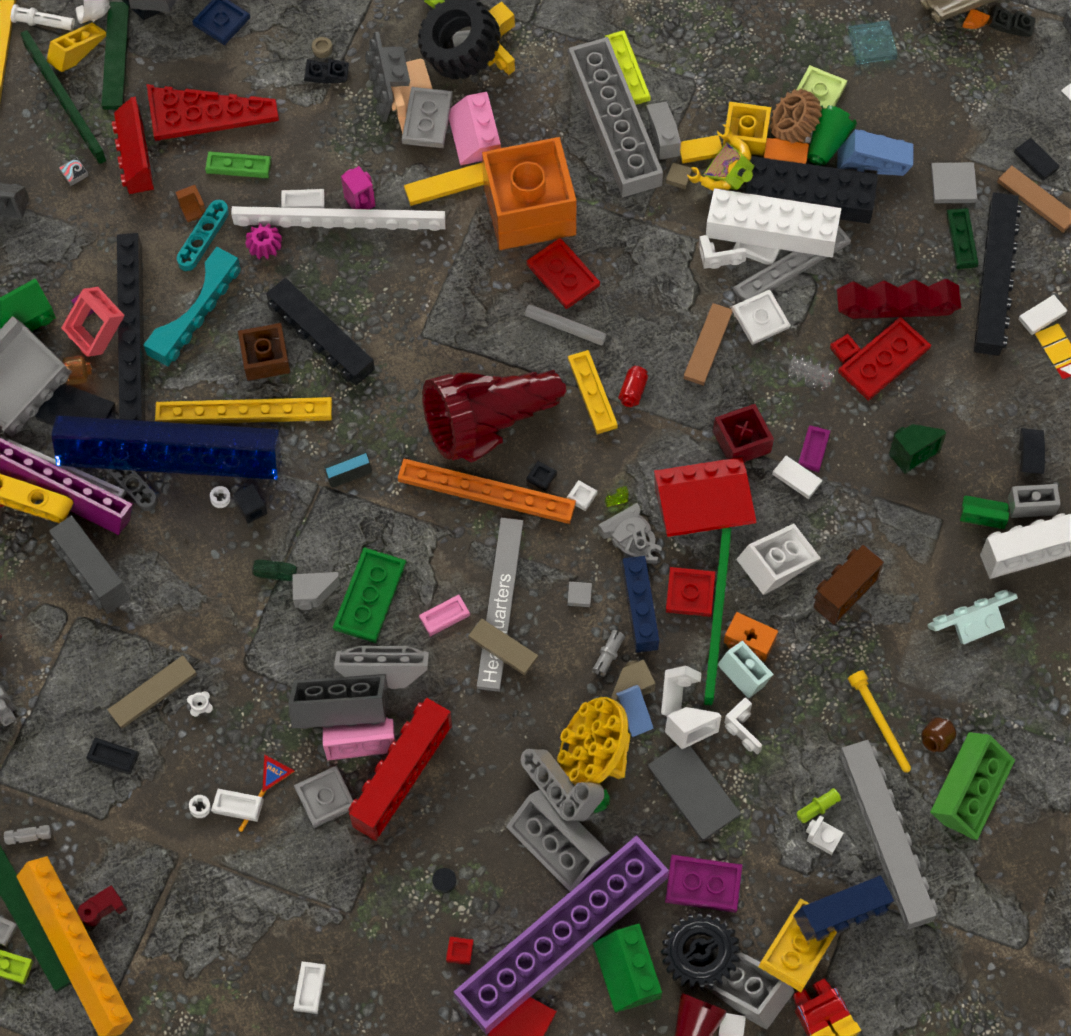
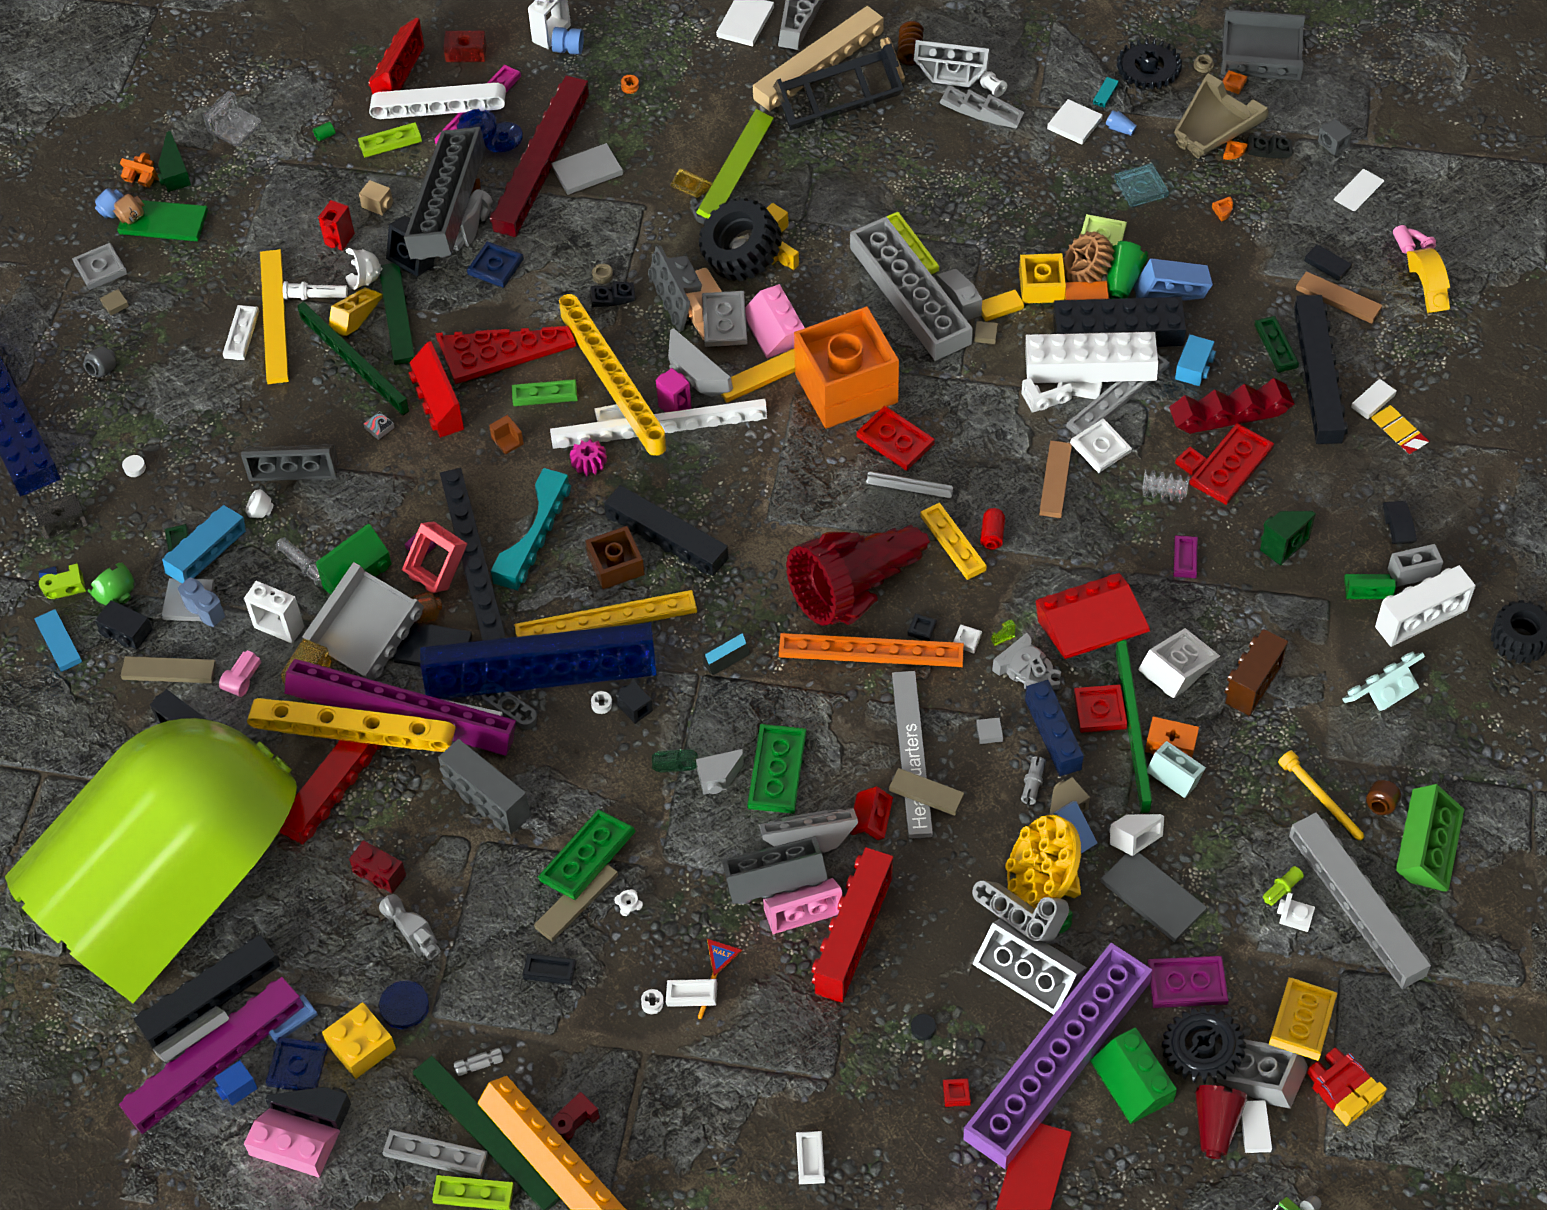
camera: 10 degrees left, 10 degrees down
teal beam [176,200,229,271] -> none
light grey tile [294,765,353,828] -> none
bright pink tile [419,595,470,636] -> none
white bracket [661,666,701,716] -> none
torso [687,124,754,191] -> none
dark red brick [712,404,774,462] -> none
white bracket [724,697,762,755] -> none
white tile [772,456,822,499] -> none
dark blue brick [793,875,894,941] -> none
light grey tile [931,162,977,203] -> none
none -> green tile [538,809,636,900]
none -> yellow beam [559,294,666,456]
none -> light grey wedge [668,328,733,397]
none -> red panel [849,786,893,840]
none -> dark azure brick [1175,335,1216,386]
none -> orange tile [1212,196,1233,222]

